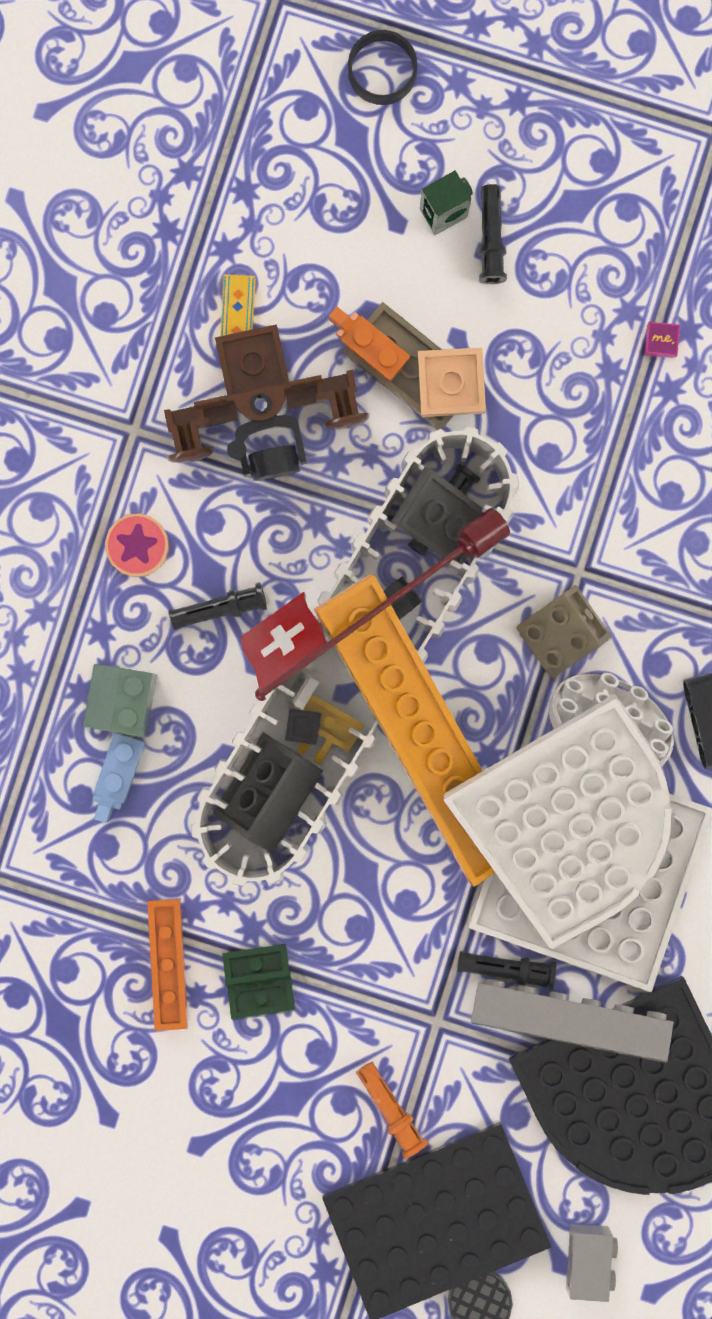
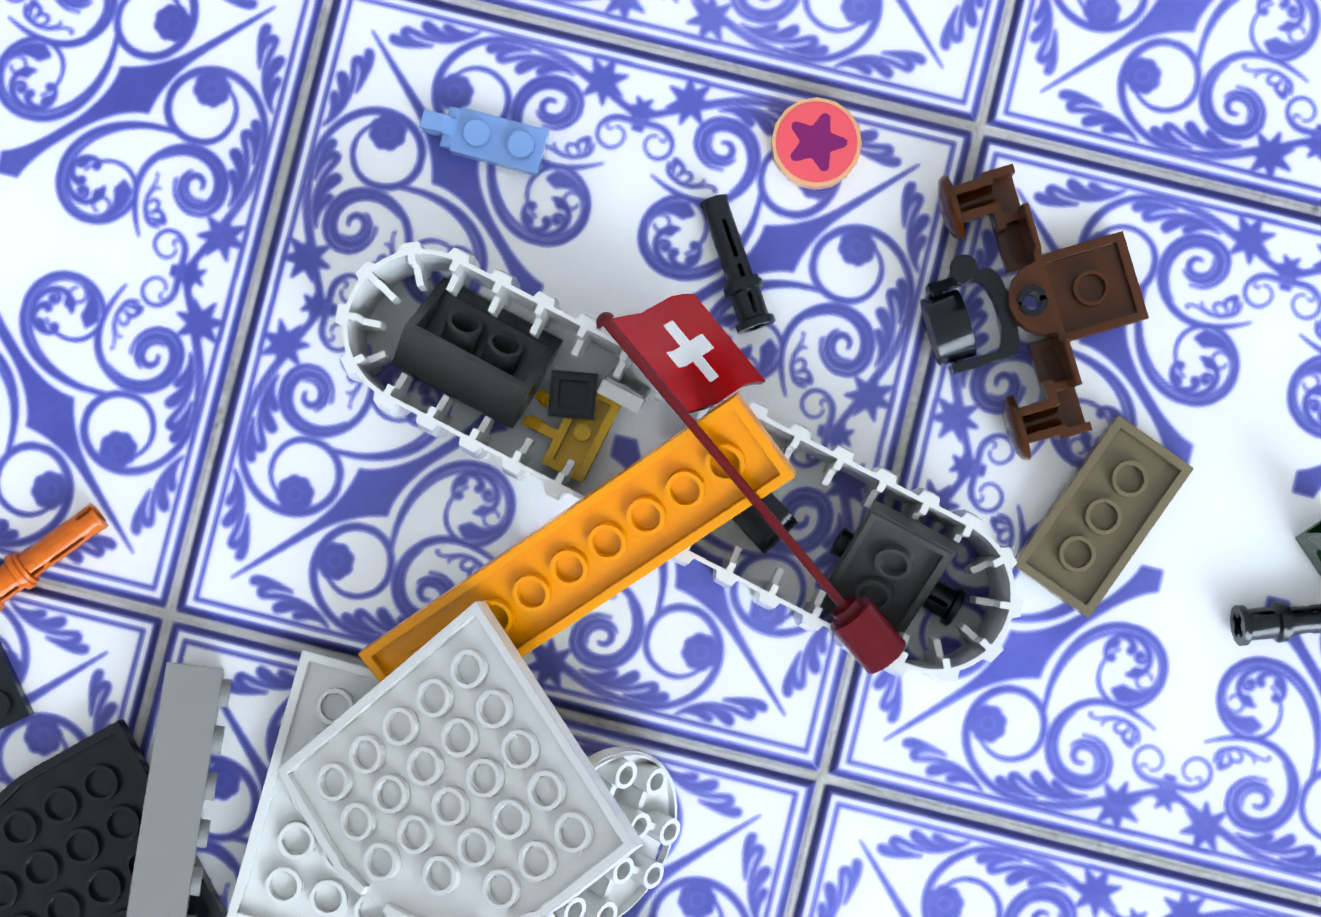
camera: 85 degrees right, 0 degrees up
sand green slope [83,664,157,737] -> none
orange plate [147,898,188,1031] -> none
yellow tile [220,274,256,336] -> none
dark green slope [222,944,296,1021] -> none
orange hinge [328,306,411,382] -> none
light nougat plate [418,347,486,417] -> none
black pin [457,951,556,991] -> none
dark tan bracket [516,585,612,678] -> none
magenta tile [644,322,680,358] -> none

